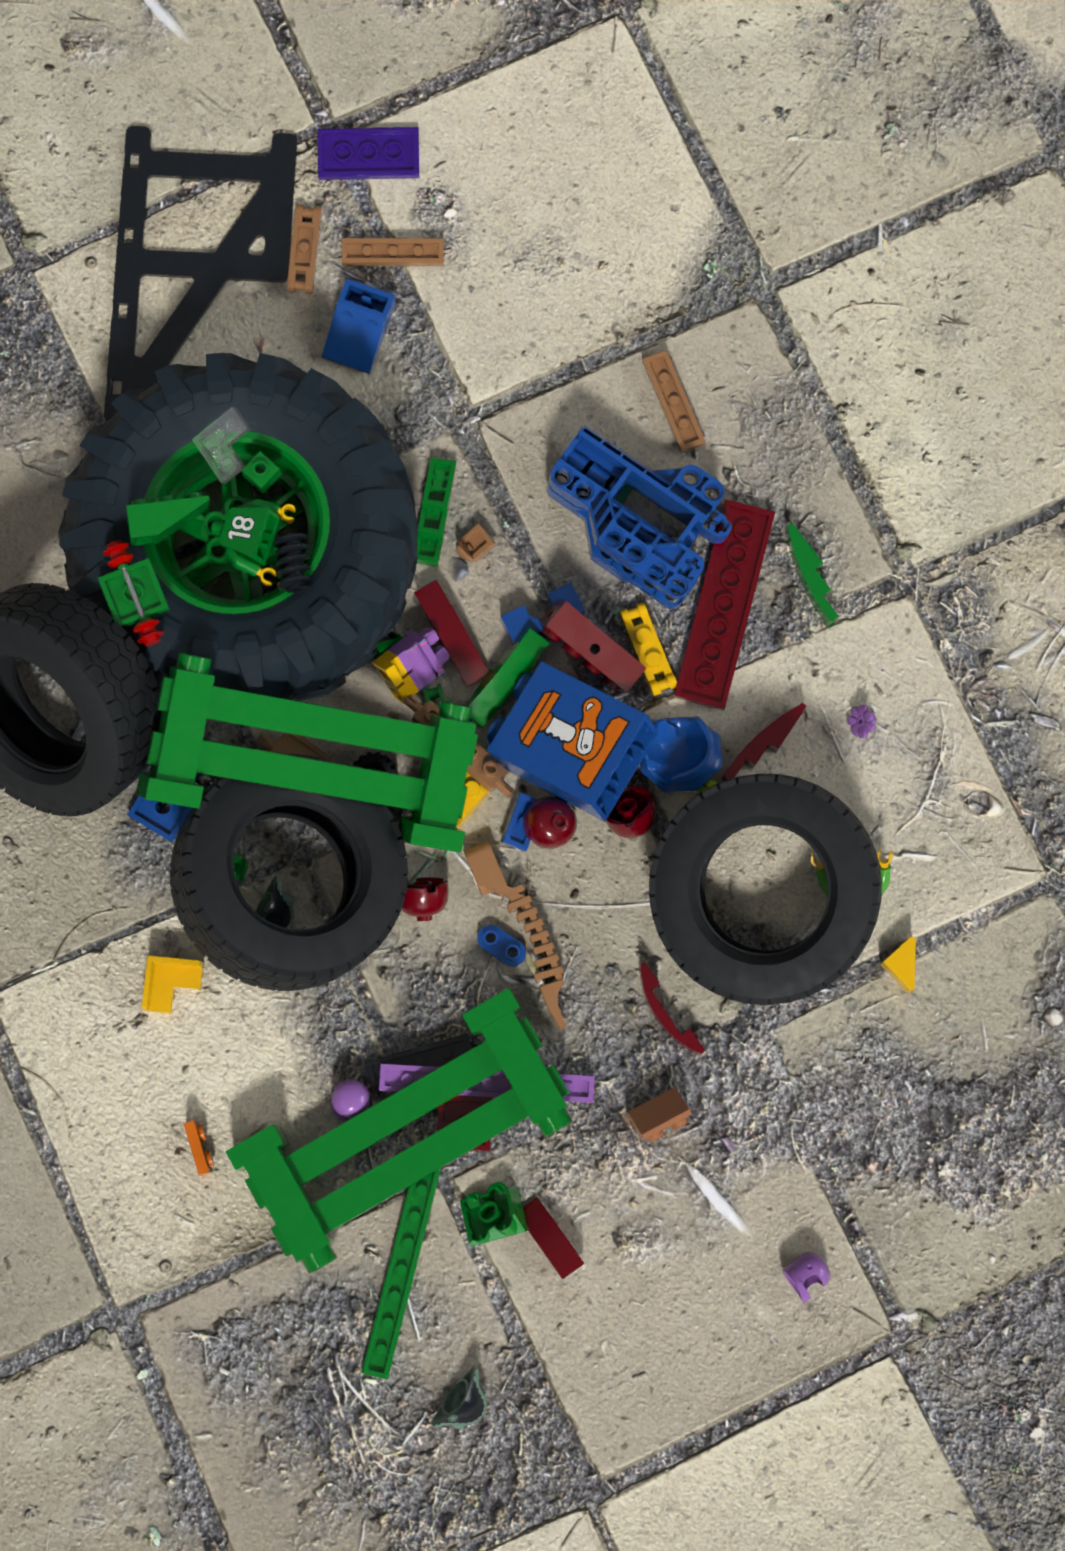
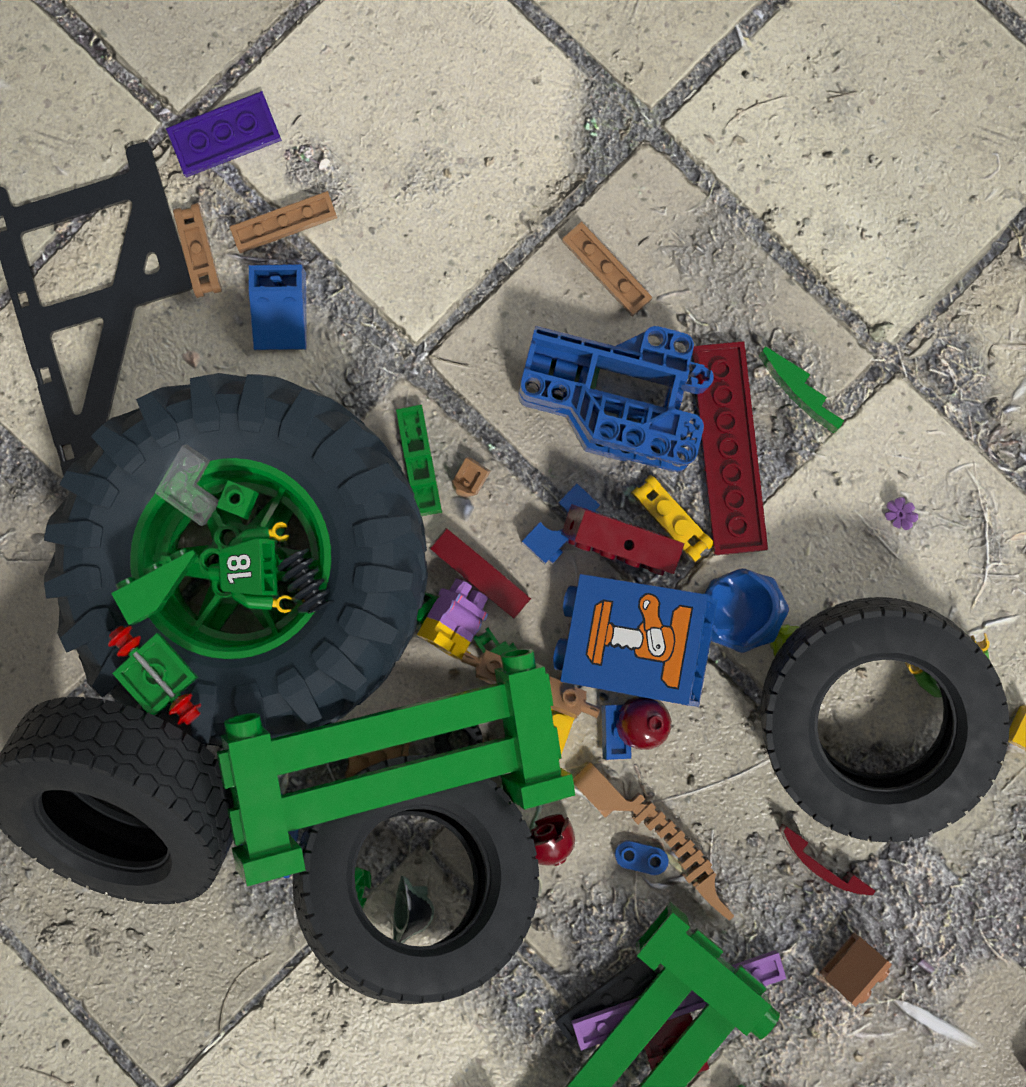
camera: 15 degrees left, 5 degrees up
yellow panel [141,955,204,1014] -> none
medium lavender helmet [331,1079,370,1122] -> none
green slope [465,627,550,727] -> none
dark red cylinder [606,786,657,838] -> none
dark red slope [722,703,807,781] -> none

